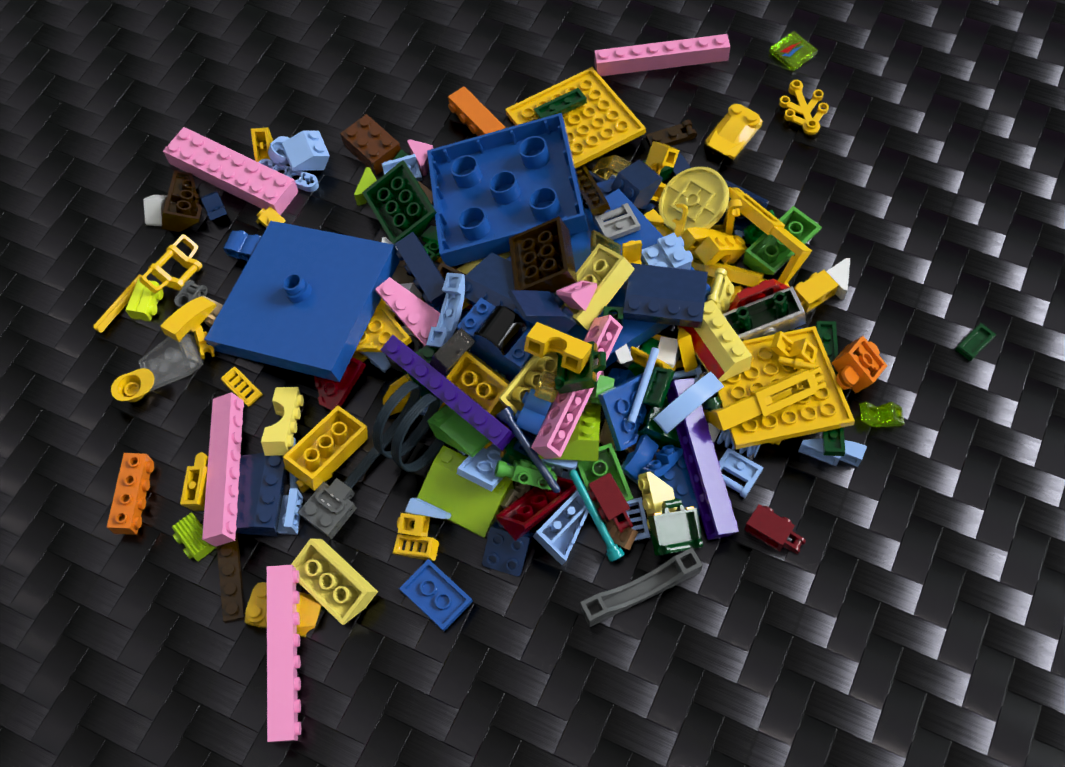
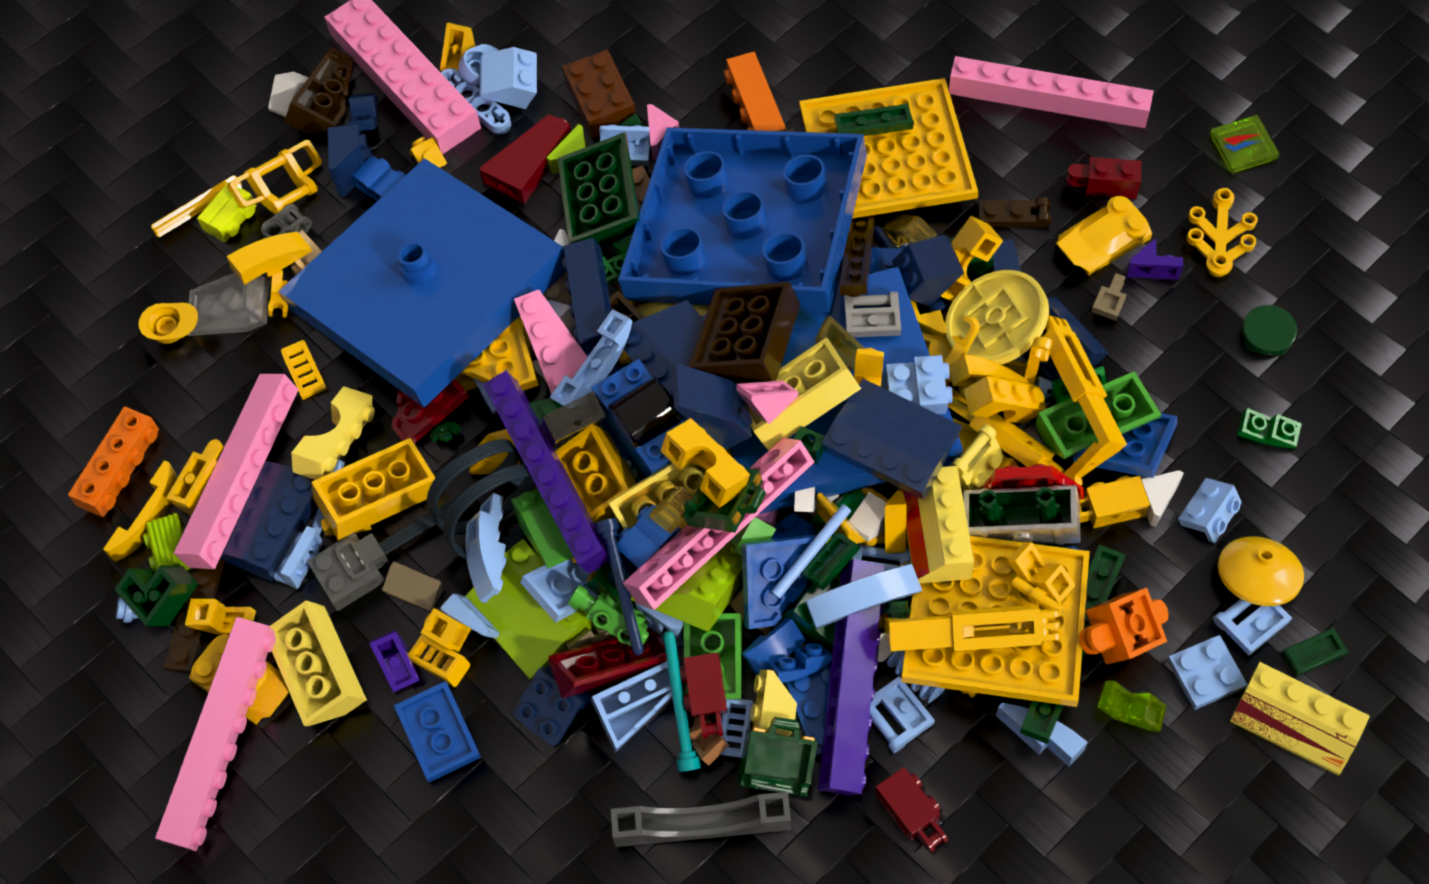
camera: 20 degrees right, 0 degrees up
none -> yellow slope [103,460,177,562]
none -> dark green brick [114,565,199,626]
none -> light blue plate [116,597,138,623]
none -> yellow slope [185,599,256,635]
none -> dark blue slope [328,124,372,197]
none -> dark purple slope [369,630,419,692]
none -> dark tan slope [382,561,444,612]
none -> dark green plant [430,421,462,442]
none -> light blue slope [466,493,506,603]
none -> dark red slope [479,114,571,204]
none -> dark red brick [1066,157,1142,199]
none -> blue plate [1073,413,1177,478]
none -> dark tan plate [1092,273,1127,321]
none -> dark purple slope [1126,239,1183,280]
none -> light blue plate [1167,635,1247,710]
none -> light blue bracket [1178,478,1241,543]
none -> light blue plate [1213,599,1292,656]
none -> yellow dish [1218,536,1304,606]
none -> light yellow slope [1230,662,1370,776]
none -> green slope [1237,408,1302,449]
none -> dark green tile [1242,305,1297,356]

